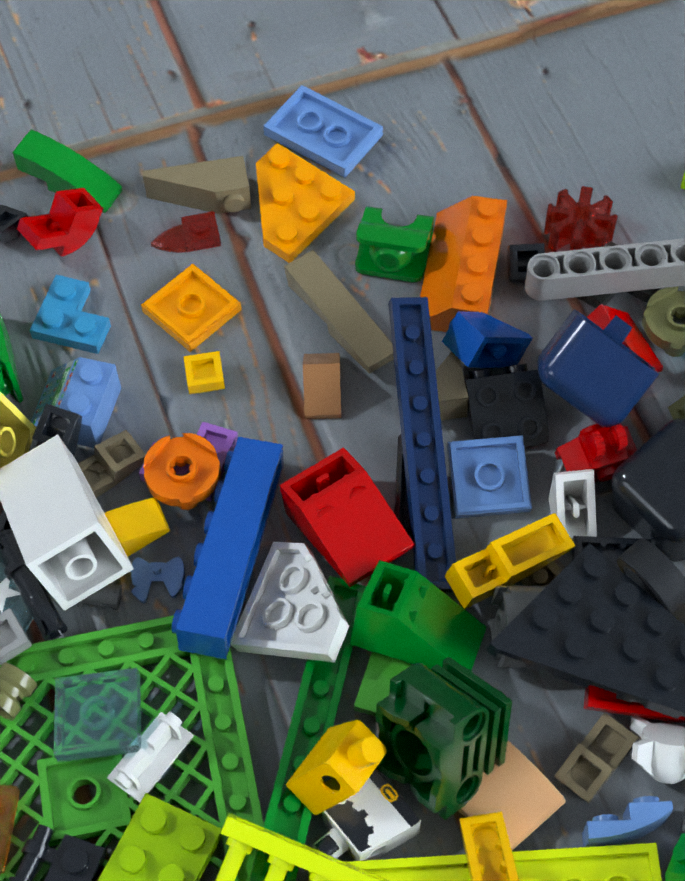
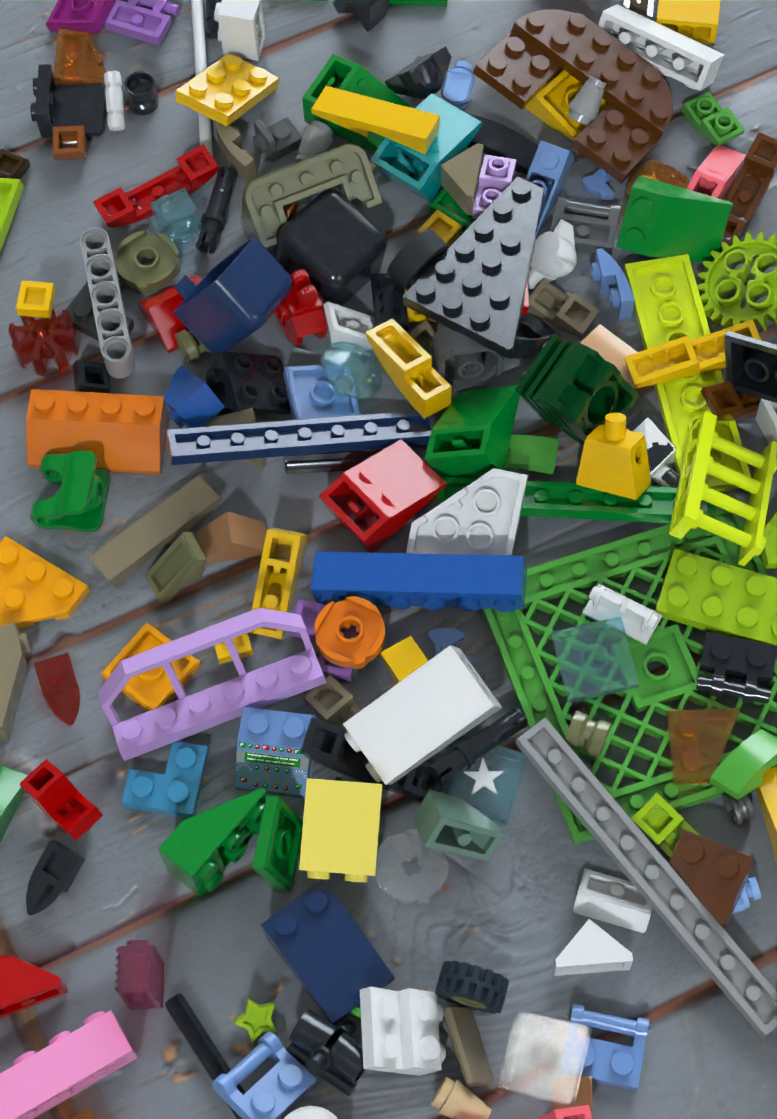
camera: 95 degrees left, 5 degrees up
none -> yellow plate [15,281,56,318]
none -> lavender plate [97,608,327,761]
none -> olive tile [145,532,207,602]
none -> yellow slope [249,528,308,639]
none -> clear light blue dish [321,342,382,399]
none -> black cap [510,318,561,359]

